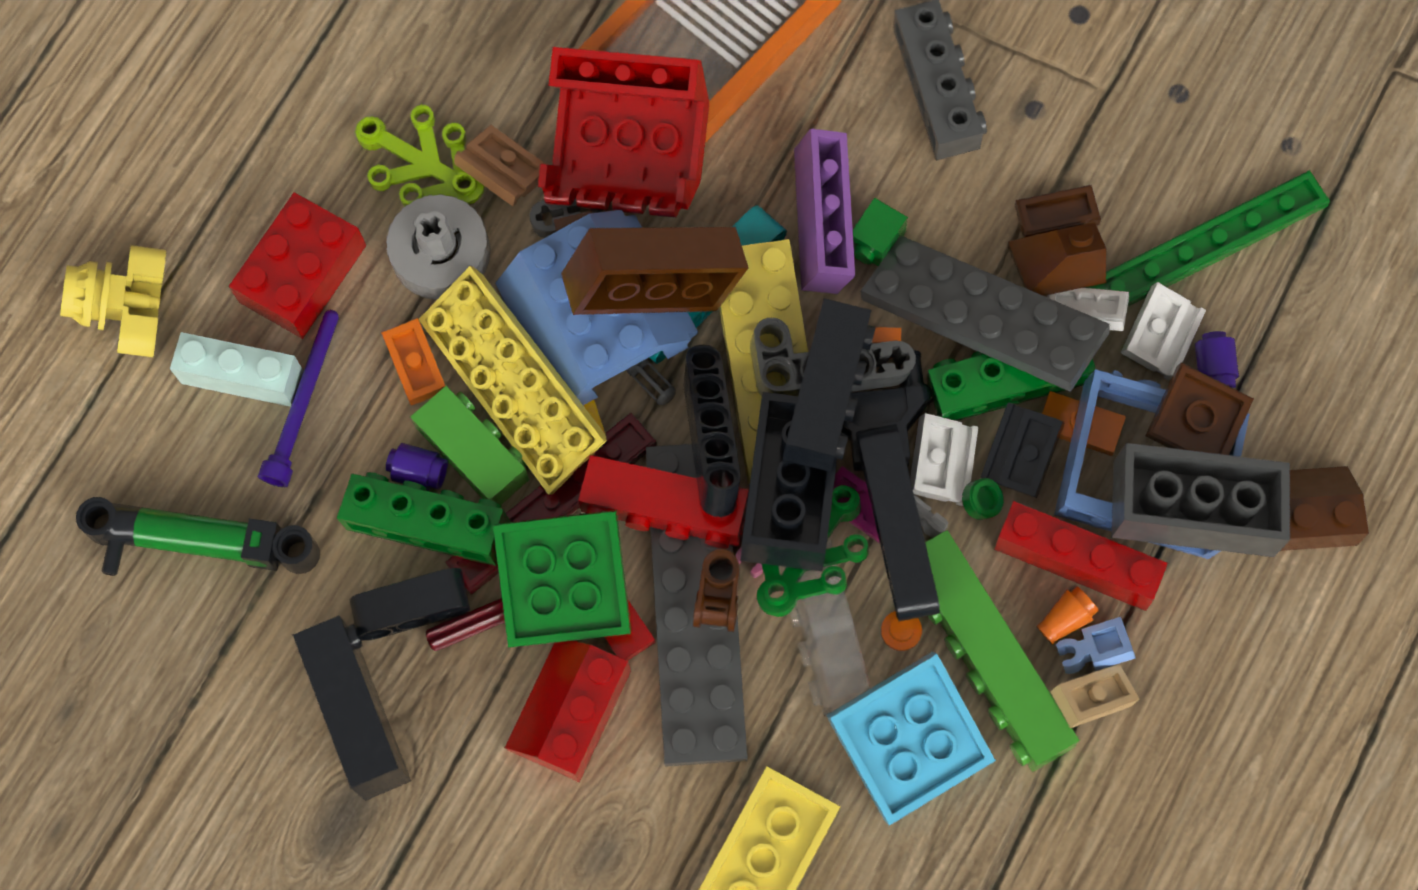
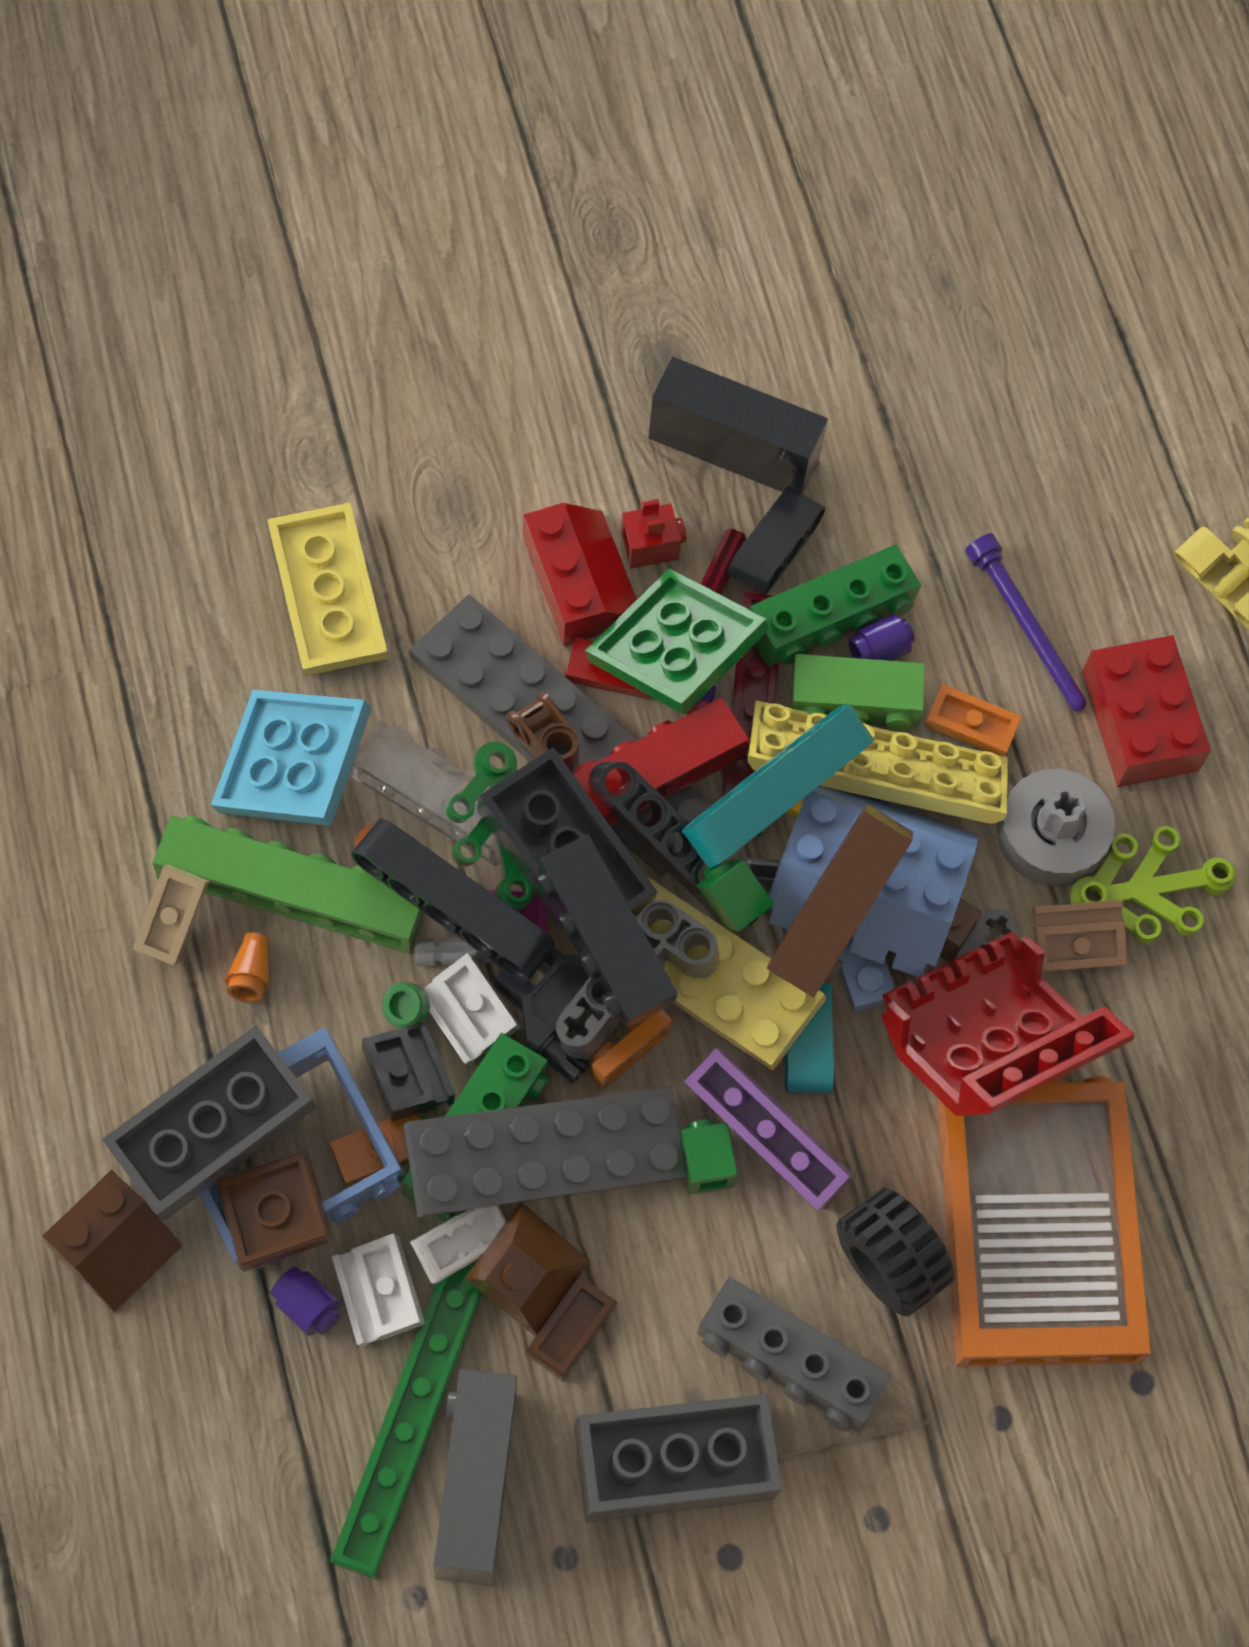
camera: 125 degrees right, 5 degrees down
piece [76,497,320,576] -> none
light aqua brick [170,332,304,407] -> none
red brick [994,501,1168,611] -> none
light blue plate [1056,617,1135,674] -> none
none -> dark grey brick [434,1369,517,1586]
none -> dark grey brick [574,1394,782,1522]
none -> red brick [620,499,687,569]
none -> teal beam [682,703,874,868]
none -> green brick [696,859,774,932]
none -> black tyre [836,1187,955,1317]

